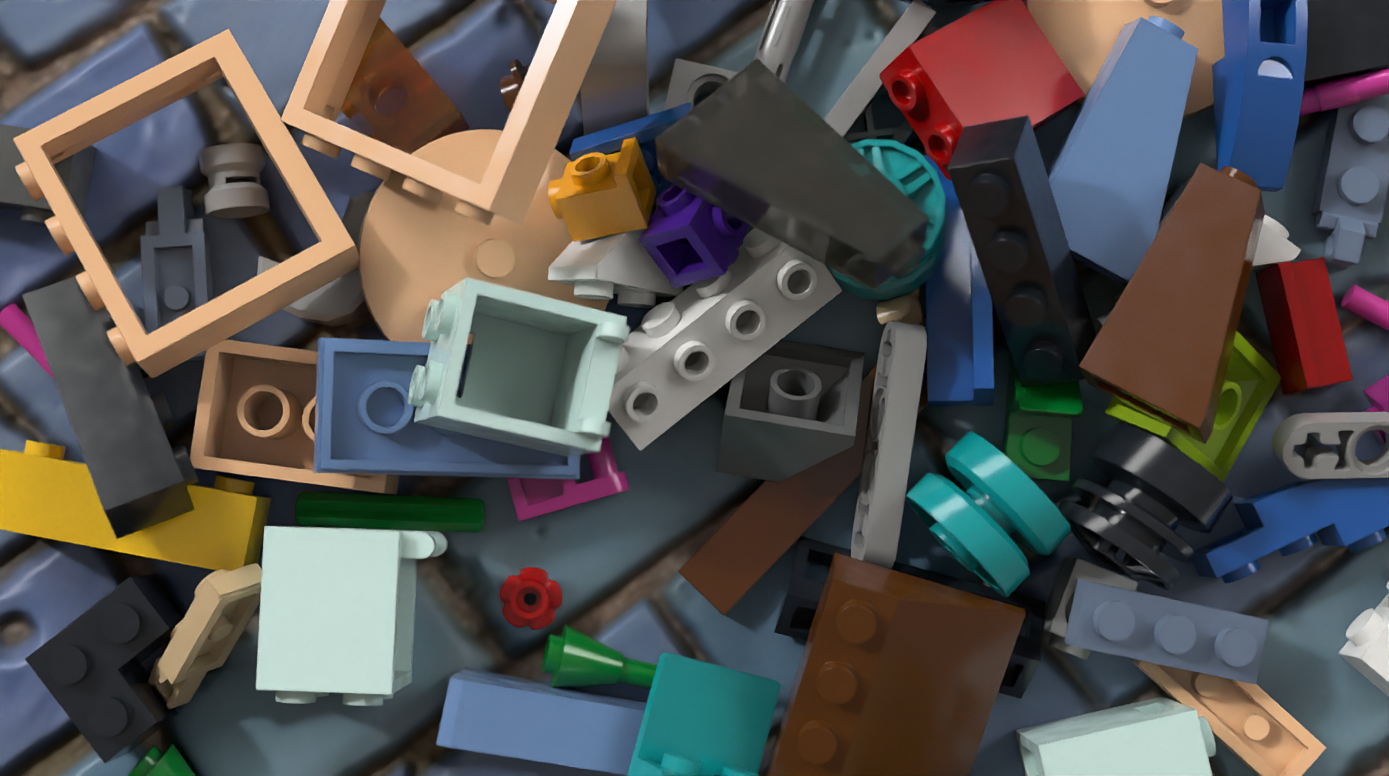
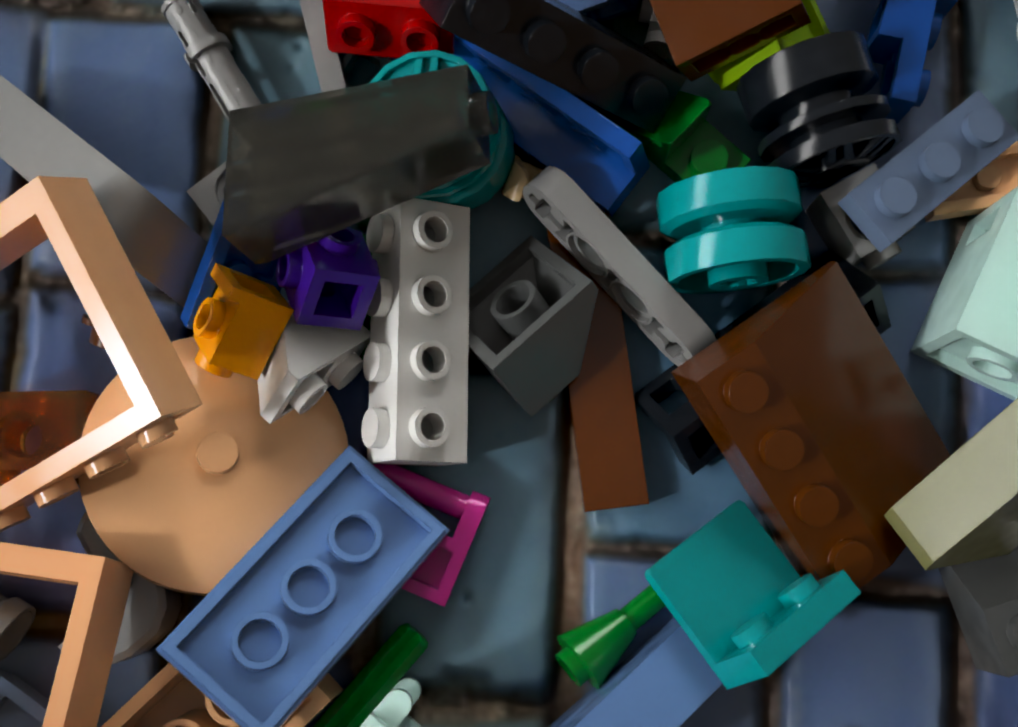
camera: 45 degrees left, 5 degrees down
light aqua container [408,277,630,456] -> none
red plate [499,567,563,630] -> none

